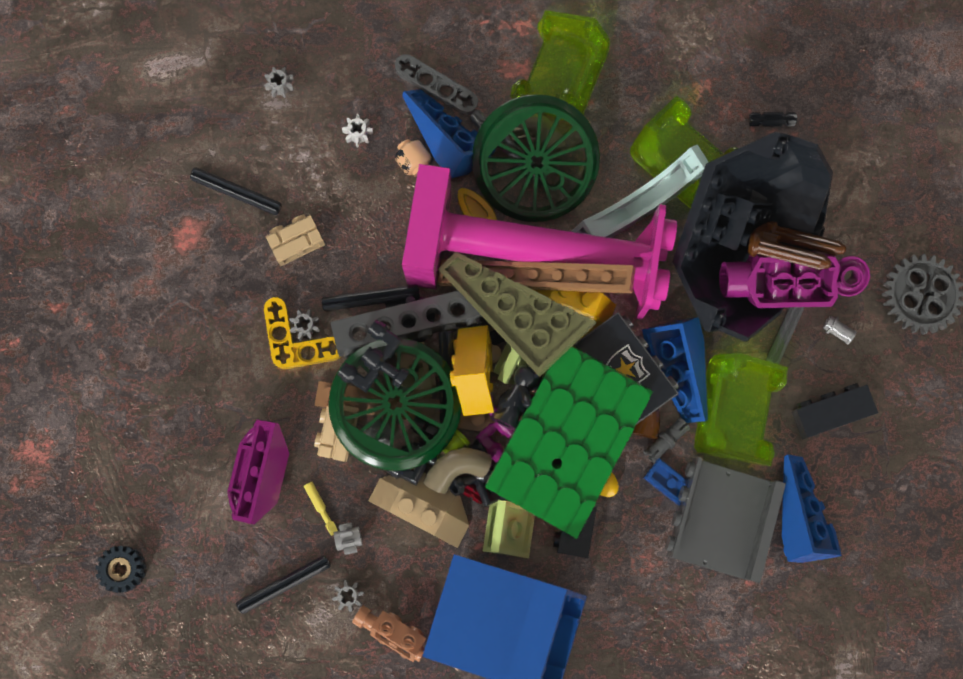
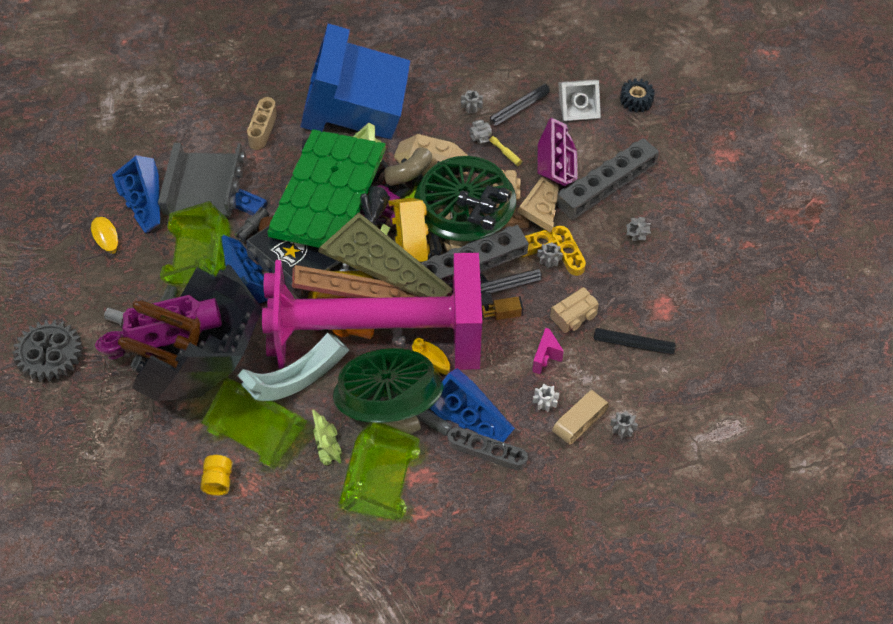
camera: 170 degrees right, 25 degrees down
nougat brick [352,605,427,663] -> none
light nougat head [395,139,431,177] -> none
black axle [748,112,797,127] -> none
black brick [791,383,878,440] -> none
none -> yellow arm [91,217,118,254]
none -> yellow wheel [200,455,232,496]
none -> tan beam [247,97,277,150]
none -> yellowish green hinge [312,410,342,465]
none -> pearl gold piece [481,292,524,320]
none -> tan wing [517,176,559,232]
none -> dark pink slope [532,328,564,374]
none -> tan beam [552,390,609,445]
none -> dark grey brick [557,138,659,220]
none -> white slope [558,80,601,121]
none -> light grey gear [626,217,651,241]

